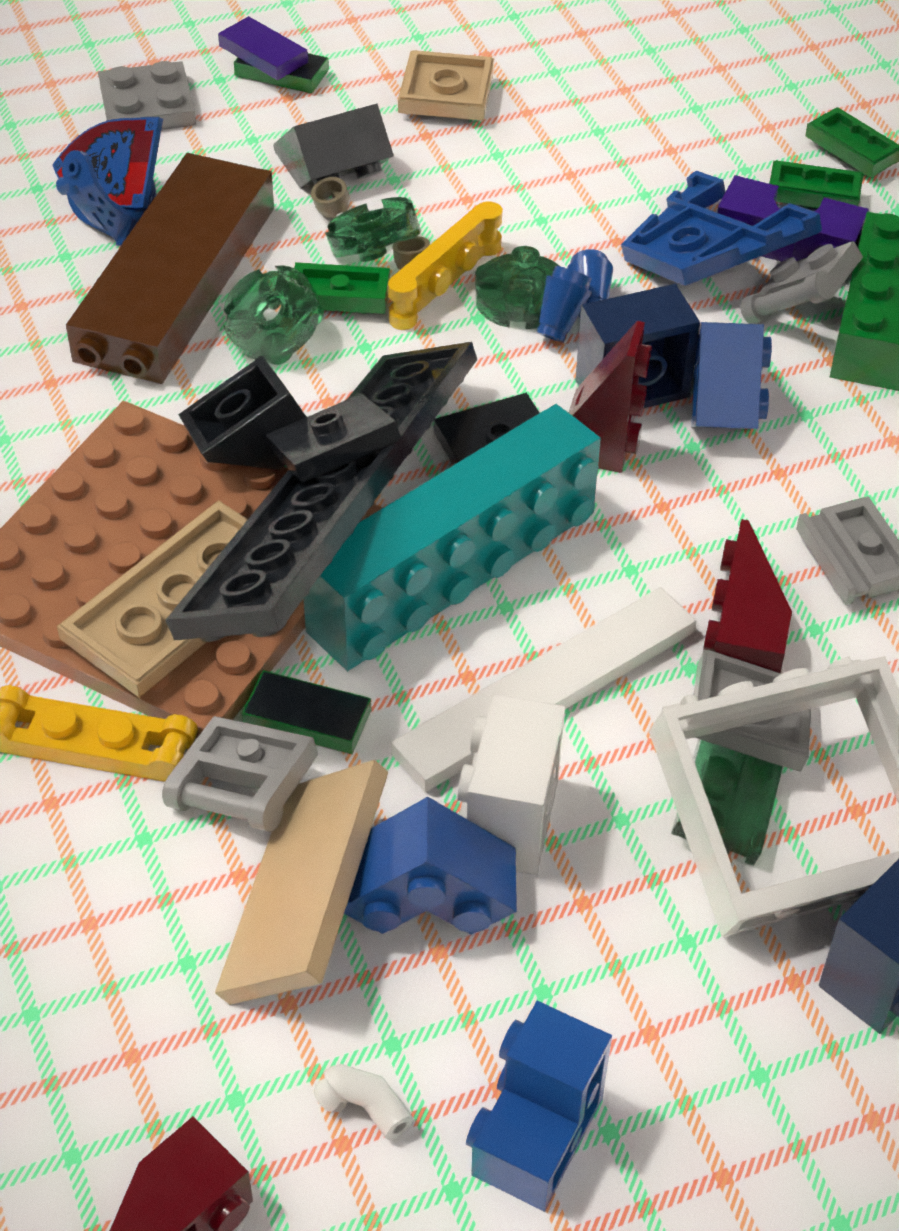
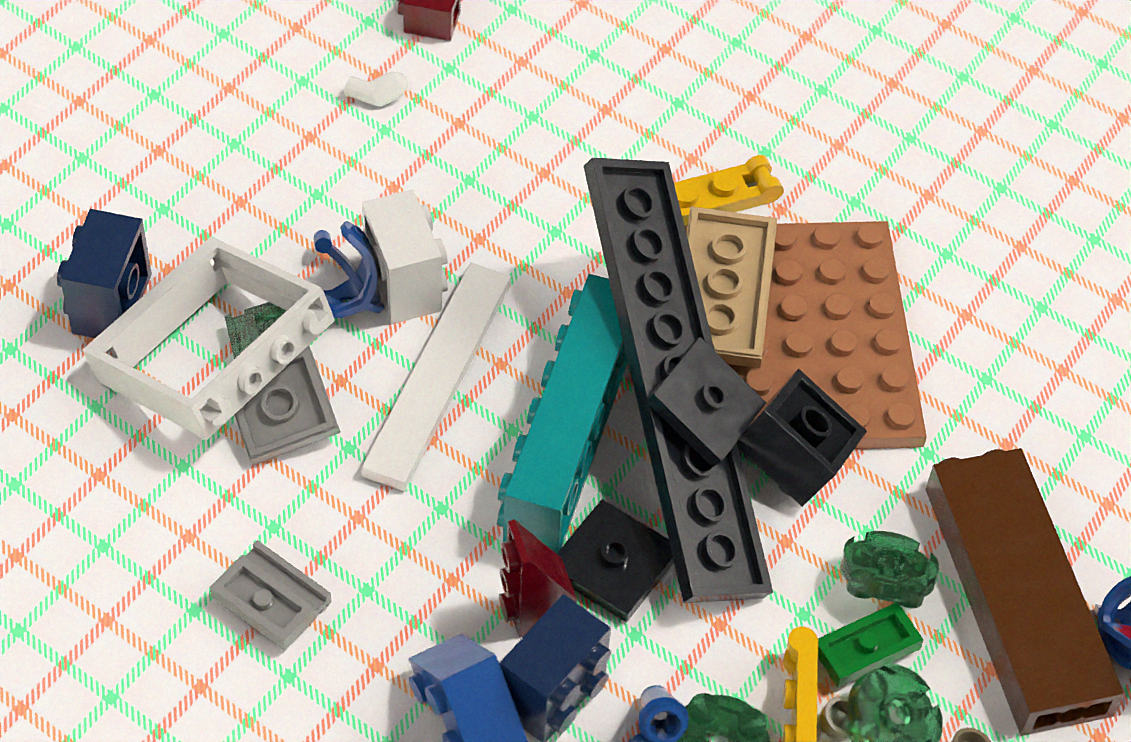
camera: 145 degrees right, 5 degrees up
light grey plate [162,716,319,832] -> none
tan tile [215,759,388,1005] -> none
black tile [242,670,372,754] -> none
blue brick [344,796,517,935] -> none
blue brick [466,1000,612,1212] -> none
dark red slope [703,519,792,674] -> none
none -> blue helmet [313,221,385,318]

